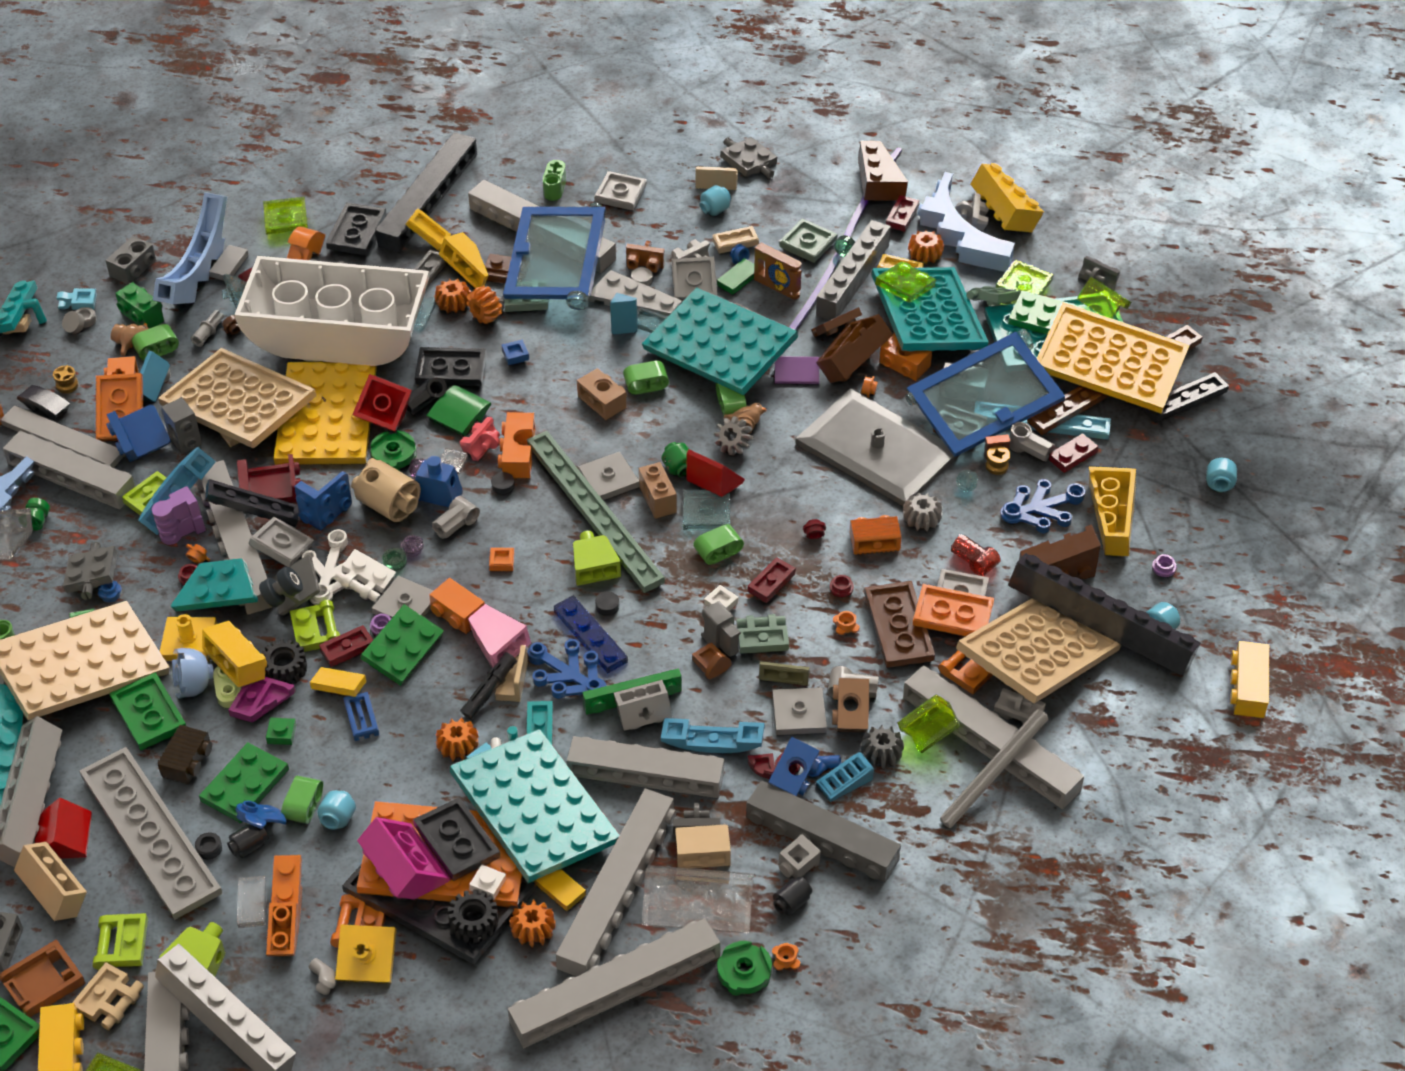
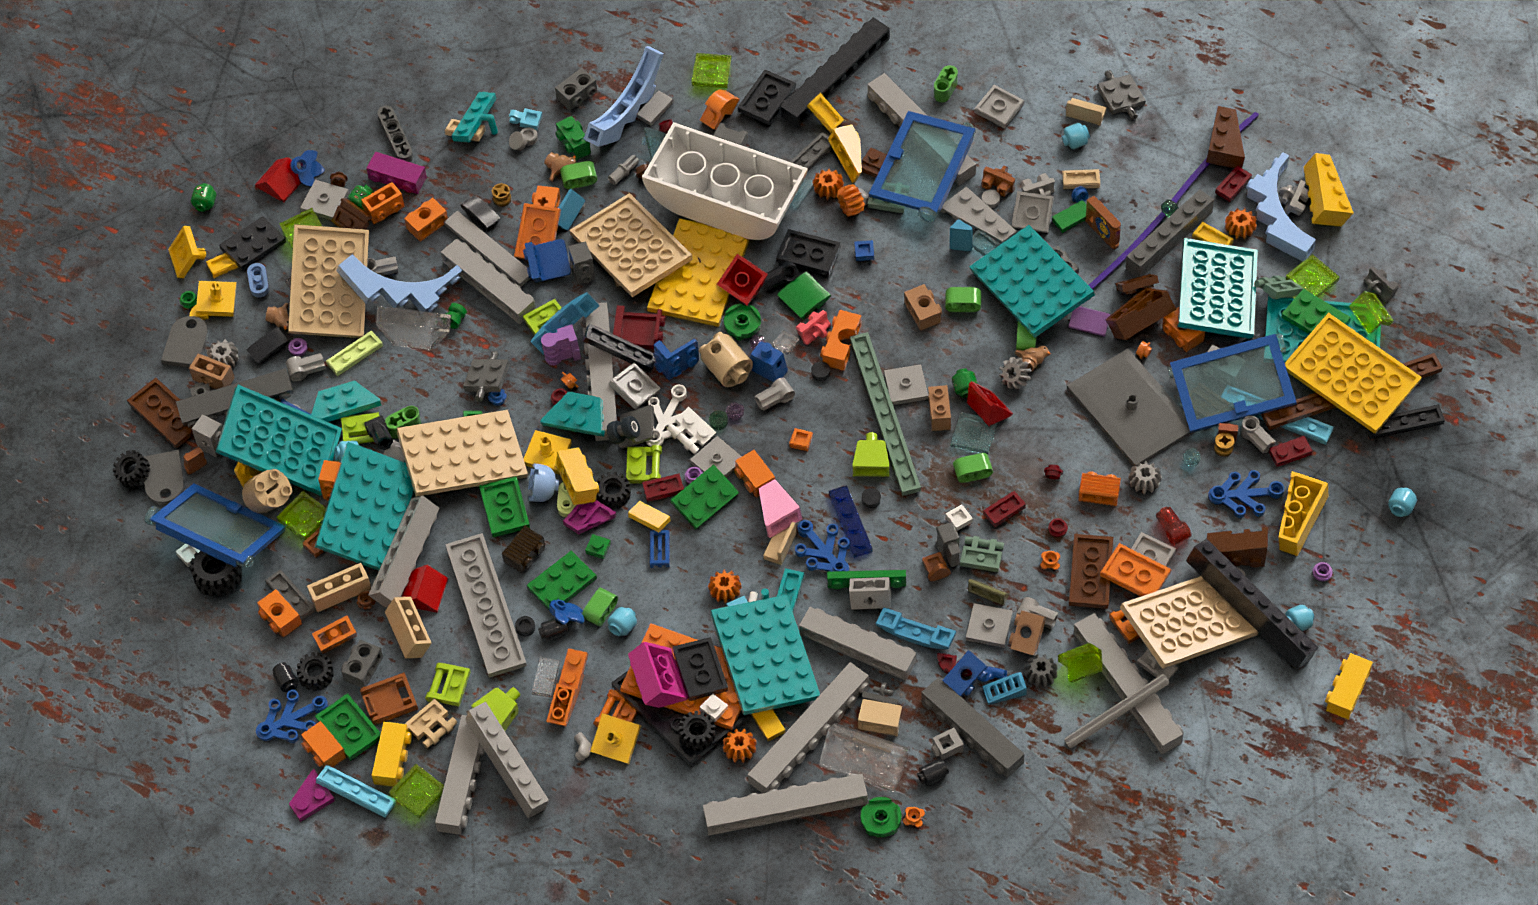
camera: 20 degrees right, 10 degrees up
black pin [460,652,518,720] -> none
sand green plate [779,219,837,263] -> none
clear neon green plate [875,261,936,303] -> none

